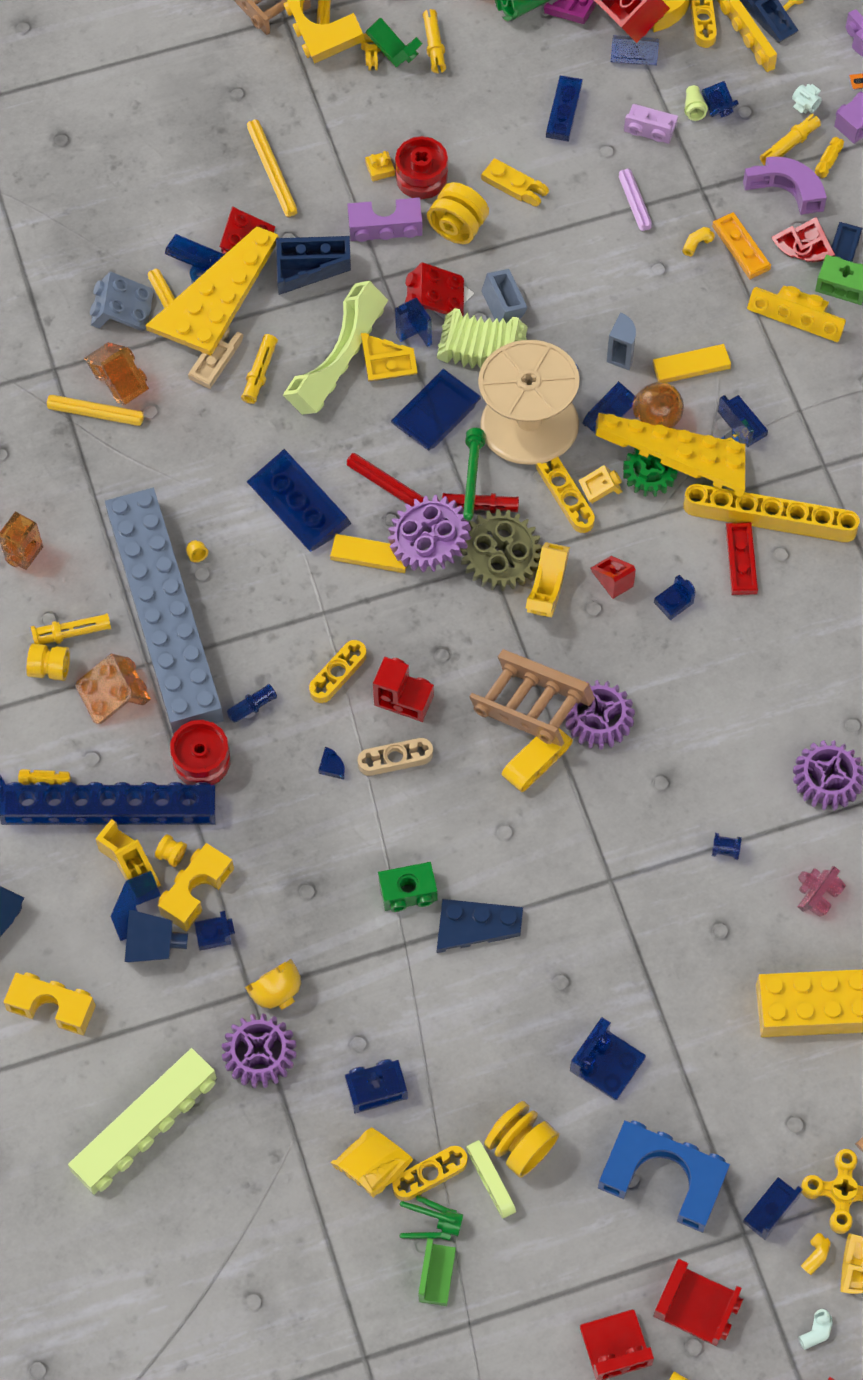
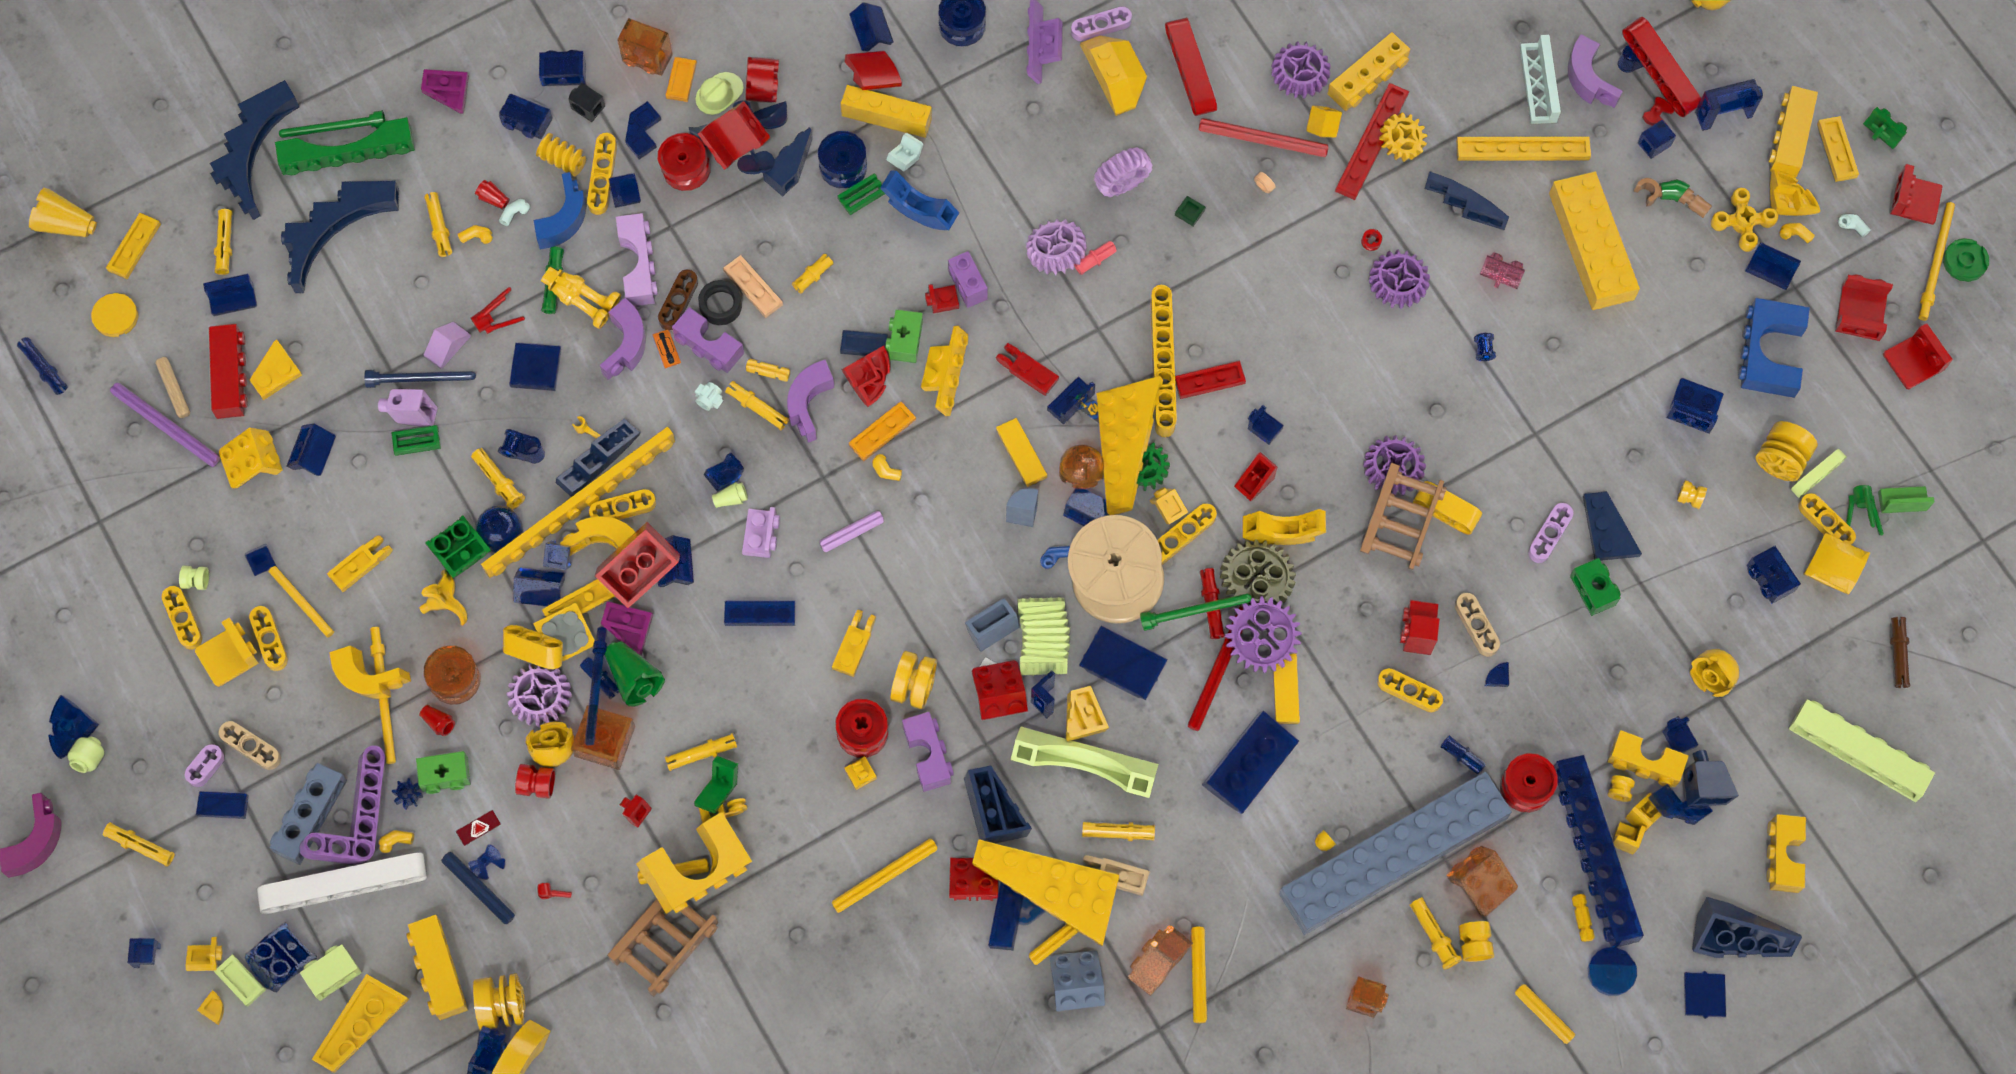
camera: 105 degrees left, 5 degrees up
medium lavender gear [222,1013,297,1088] -> none
none -> red hinge [996,343,1059,396]
none -> lavender beam [1528,503,1573,563]
none -> yellow wheel [1677,480,1707,509]
none -> reddish brown pin [1890,617,1911,688]

